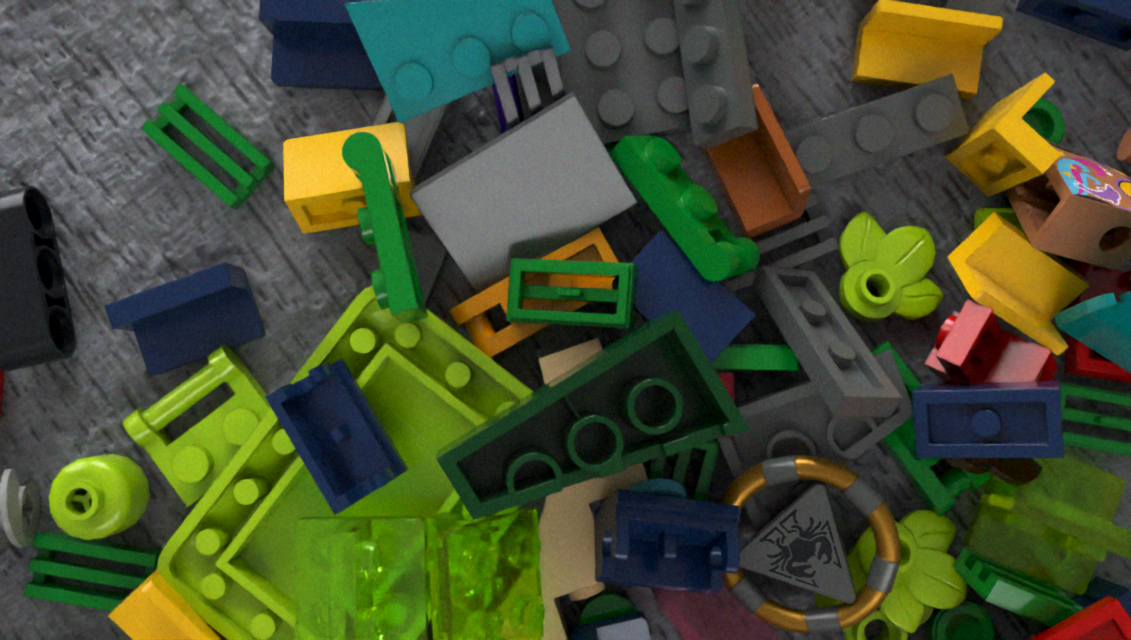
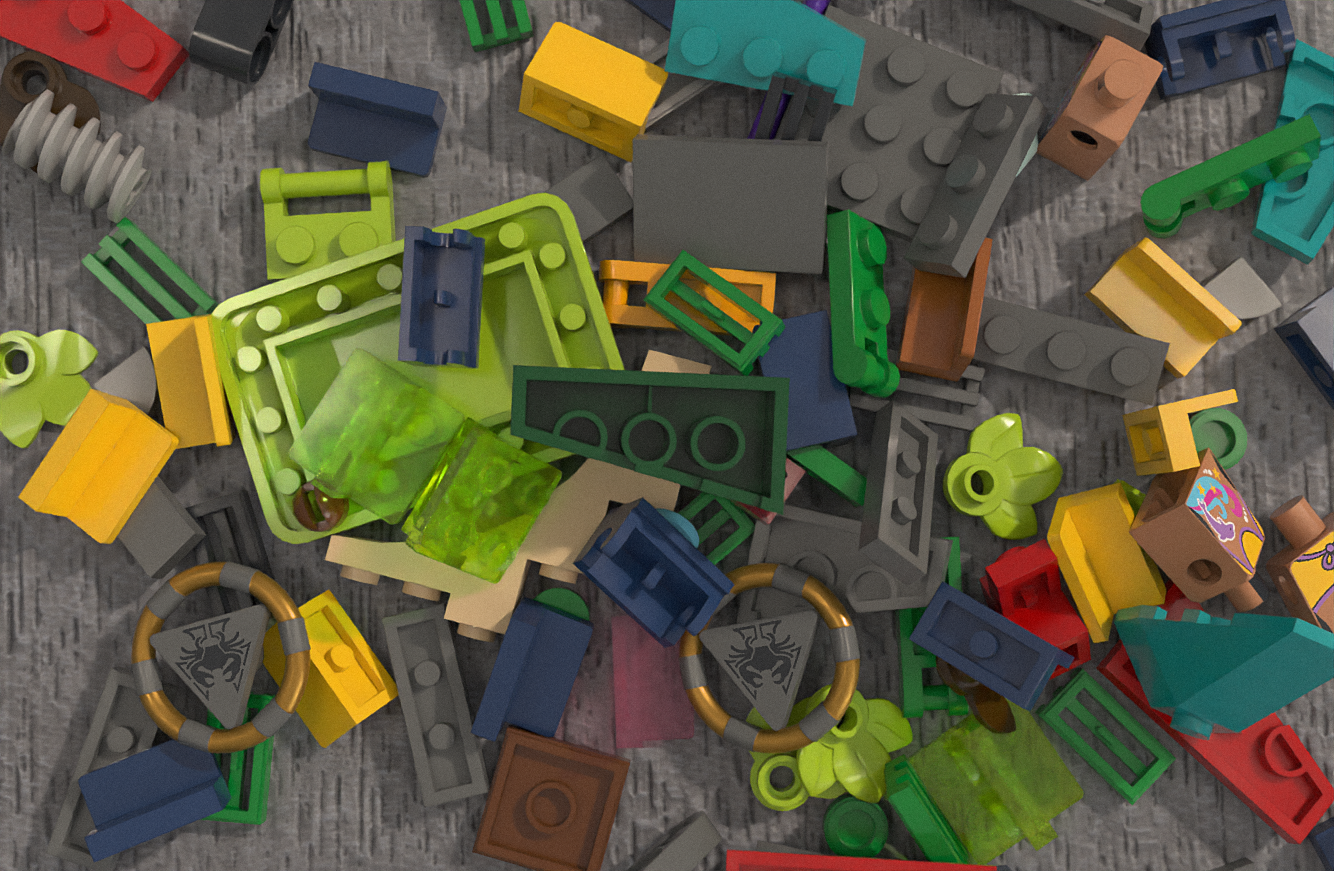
camera: 35 degrees right, 0 degrees up
lime head [48,454,150,540] -> none
green plate [342,132,428,324] -> none

